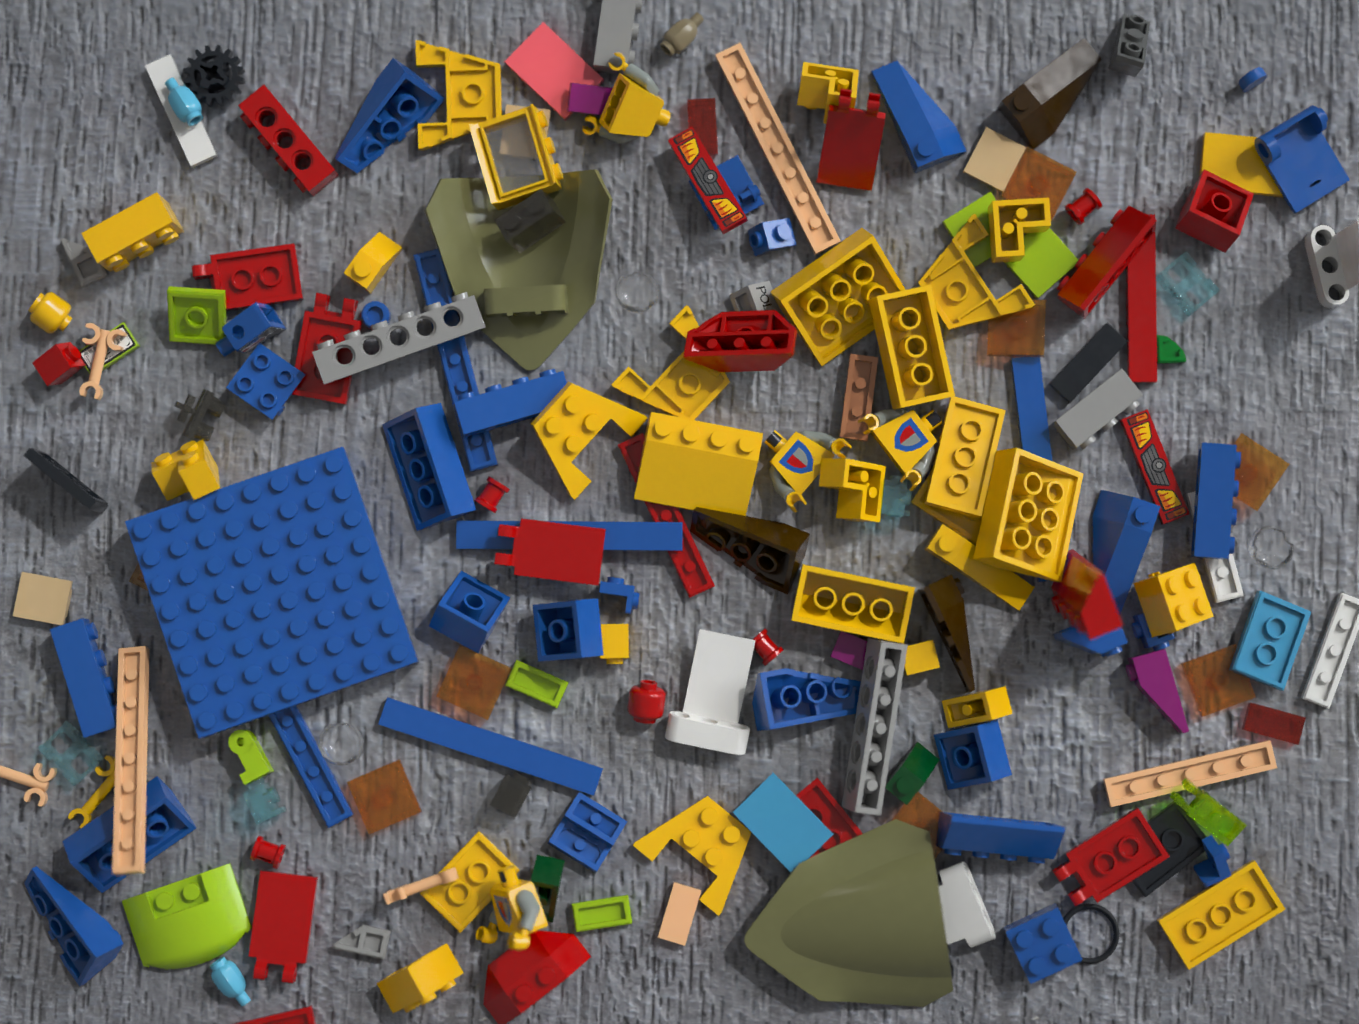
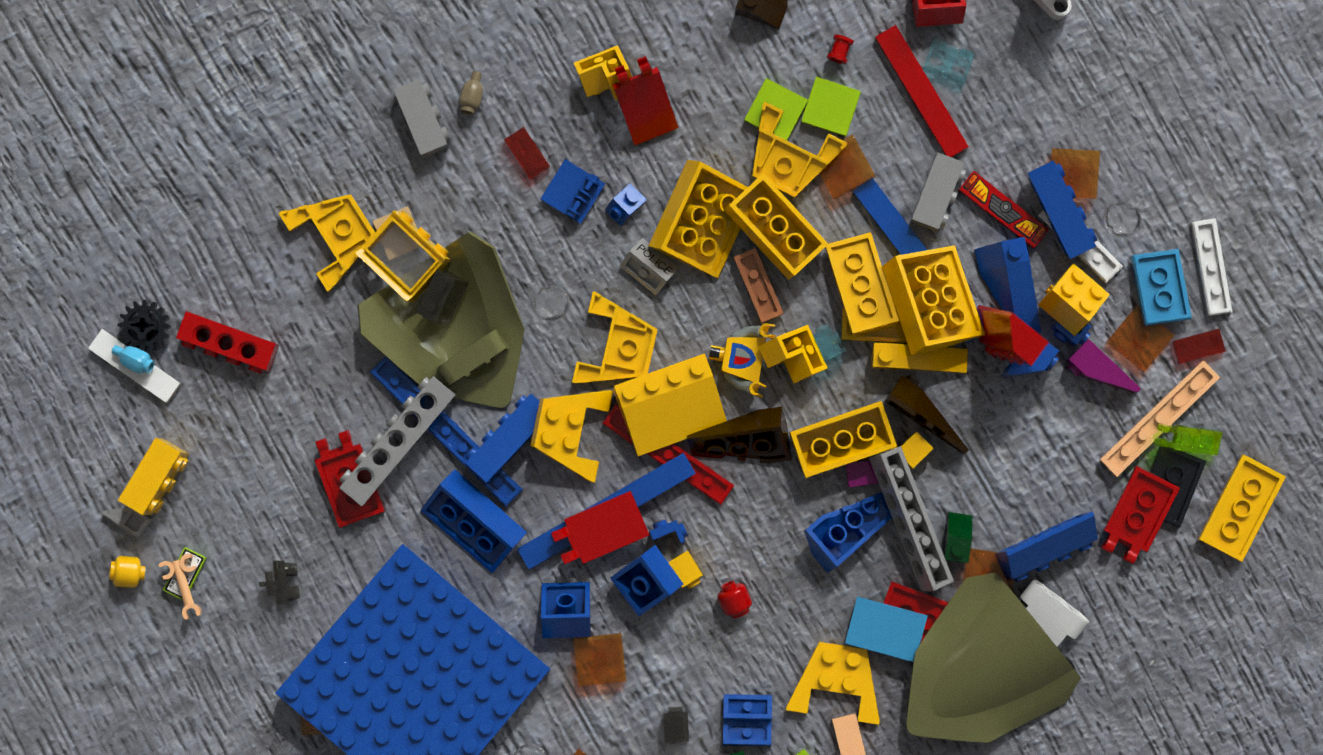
camera: 30 degrees left, 0 degrees up
black tile [23,448,109,513] -> none
red brick [32,342,86,386] -> none
yellow brick [151,439,220,501] -> none
lime tile [167,286,227,345] -> none
red tile [192,243,303,311] -> none
blue torso [216,302,286,357] -> none
blue hinge [226,343,306,420] -> none
blue wedge [335,58,445,173] -> none
yellow slope [344,232,403,294] -> none
blue tile [361,301,390,329] -> none
blue tile [378,697,603,796] -> none
red bush [474,476,510,513] -> none
coral tile [504,22,604,121] -> none
lime tile [505,660,569,708] -> none
magenta tile [567,83,613,115] -> none
yellow torso [582,52,670,144] -> none
white piece [665,629,755,755] -> none
tile [668,127,748,234] -> none
red wedge [683,310,797,372] -> none
light nougat plate [715,42,841,255] -> none
red bush [752,628,784,666] -> none
torso [858,408,943,491] -> none
blue wedge [871,61,967,174] -> none
blue slope [934,719,1012,790] -> none
yellow slope [942,686,1013,728] -> none
tan piece [963,127,1026,193] -> none
yellow brick [988,198,1051,263] -> none
clear orange plate [1001,147,1077,221] -> none
blue brick [1004,903,1083,984] -> none
black tile [1049,322,1128,403] -> none
red slope [1057,206,1157,319] -> none
black tyre [1063,903,1120,964] -> none
green tile [1157,335,1186,364] -> none
blue bracket [1193,835,1231,887] -> none

